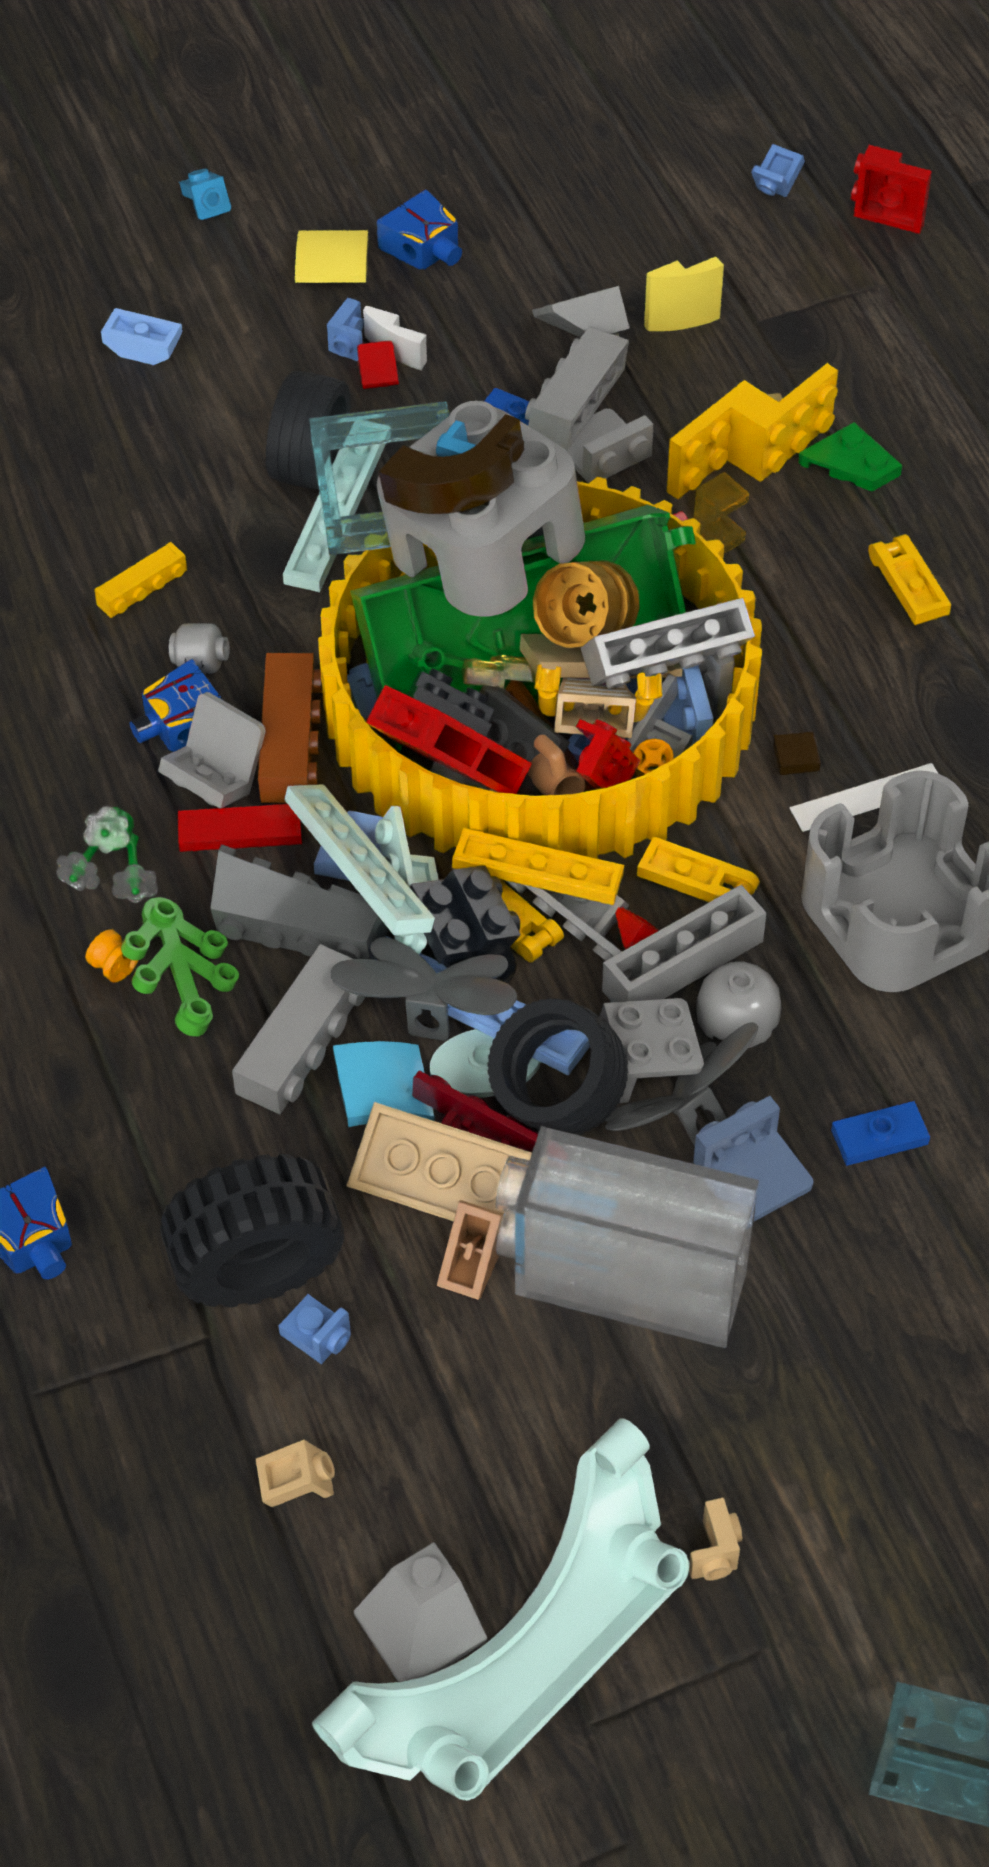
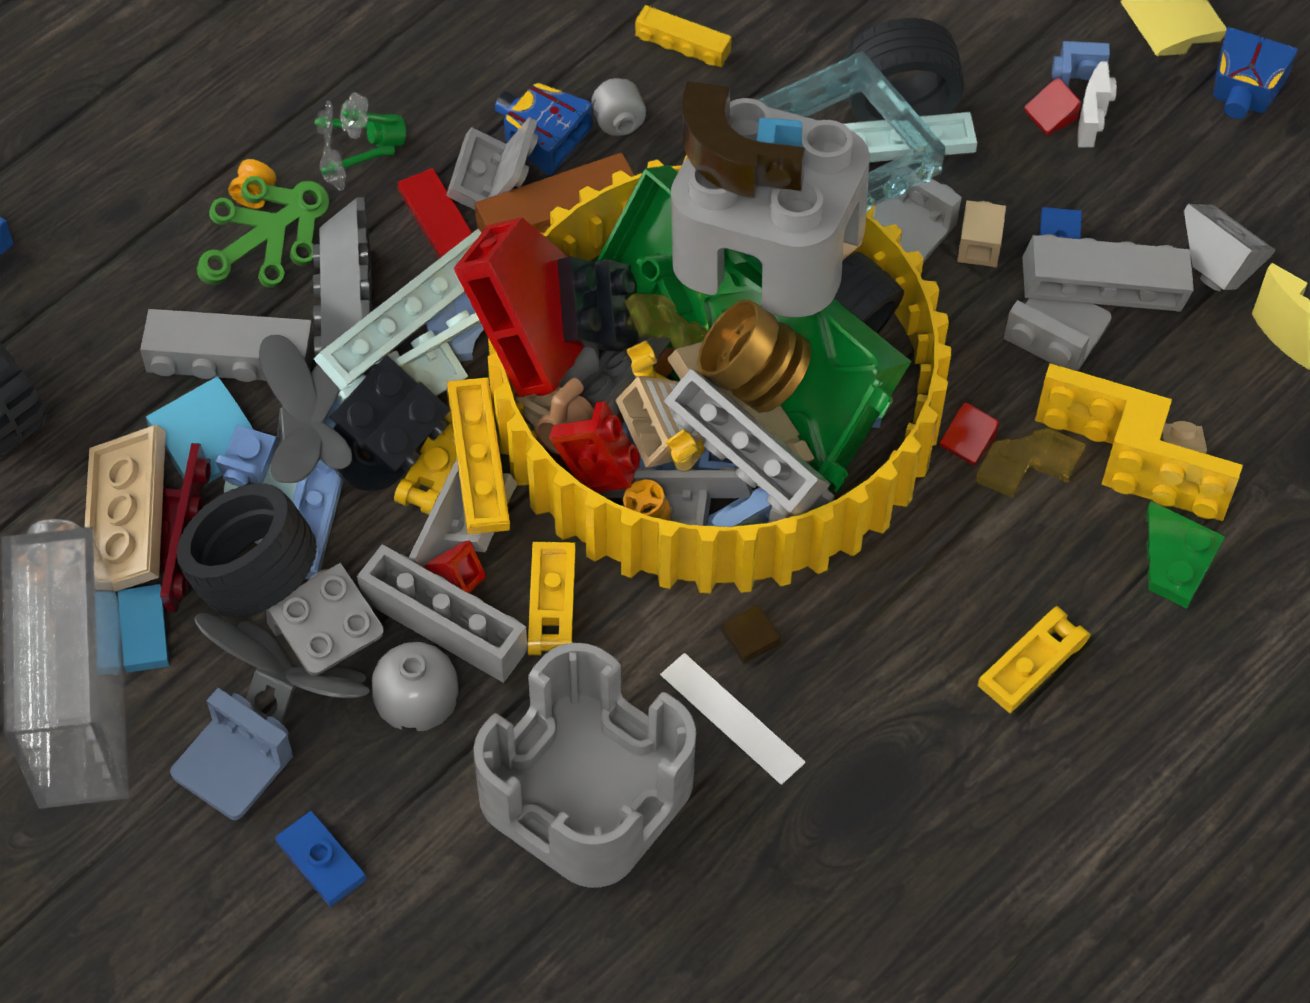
camera: 65 degrees right, 5 degrees up
none -> medium blue bracket [215,425,279,487]

